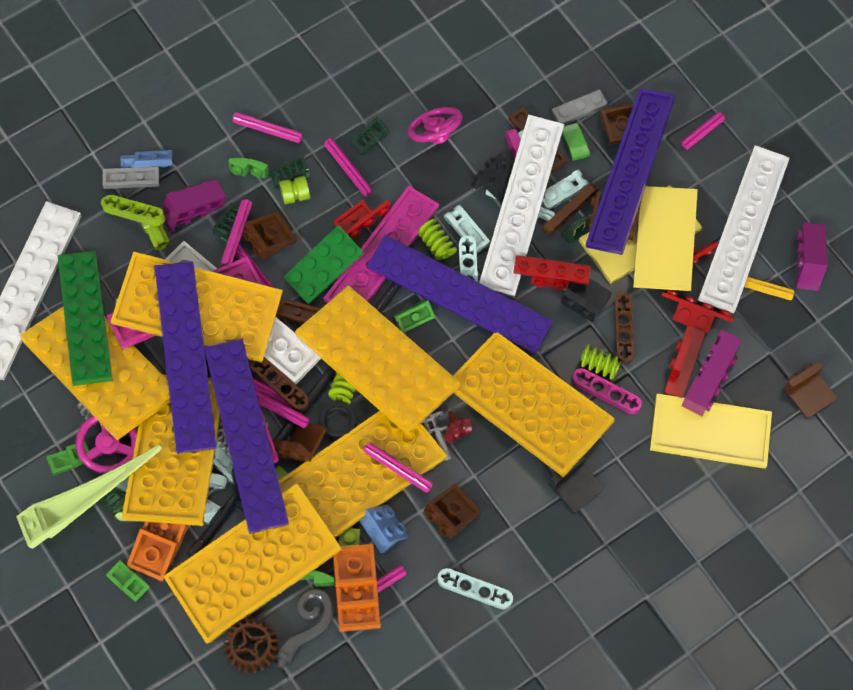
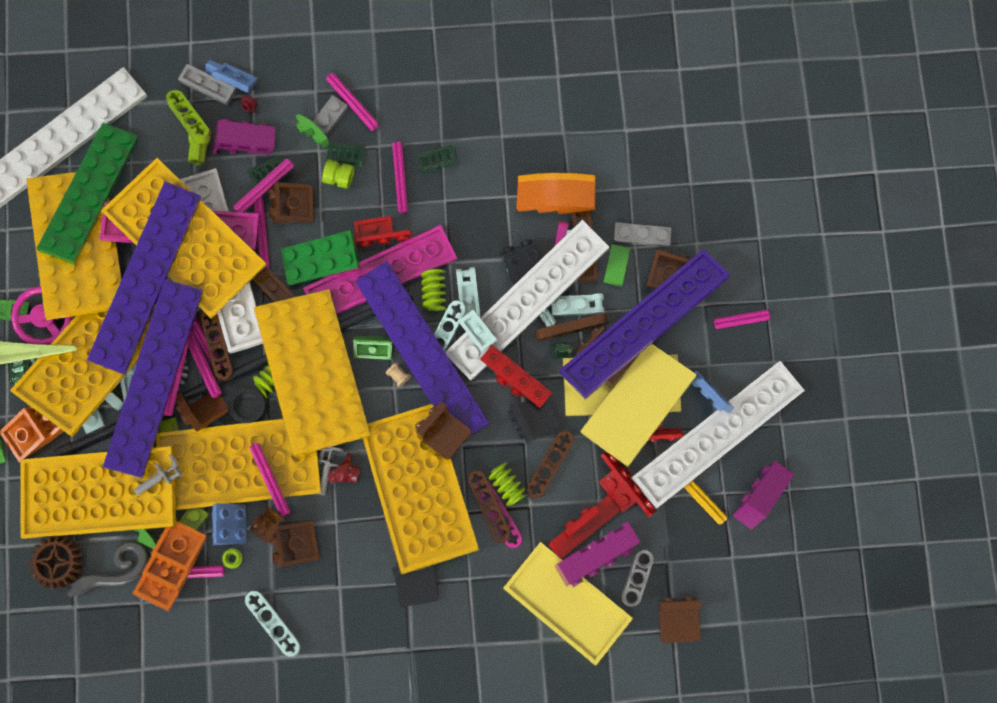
camera: 30 degrees right, 10 degrees up
dark pink piece [407,107,463,144] -> none
none -> light grey piece [134,454,182,495]
none -> lime plate [222,548,243,569]
none -> dark red plate [241,95,258,113]
none -> reddish brown plate [250,506,285,544]
none -> light grey plate [313,95,348,136]
none -> tan bush [386,362,411,387]
none -> reddish brown bracket [416,402,472,460]
none -> light aqua plate [458,310,497,352]
none -> reddish brown beam [468,471,510,543]
none -> orange slope [516,173,596,214]
none -> light grey beam [621,550,654,606]
none -> medium blue hinge [691,371,734,413]

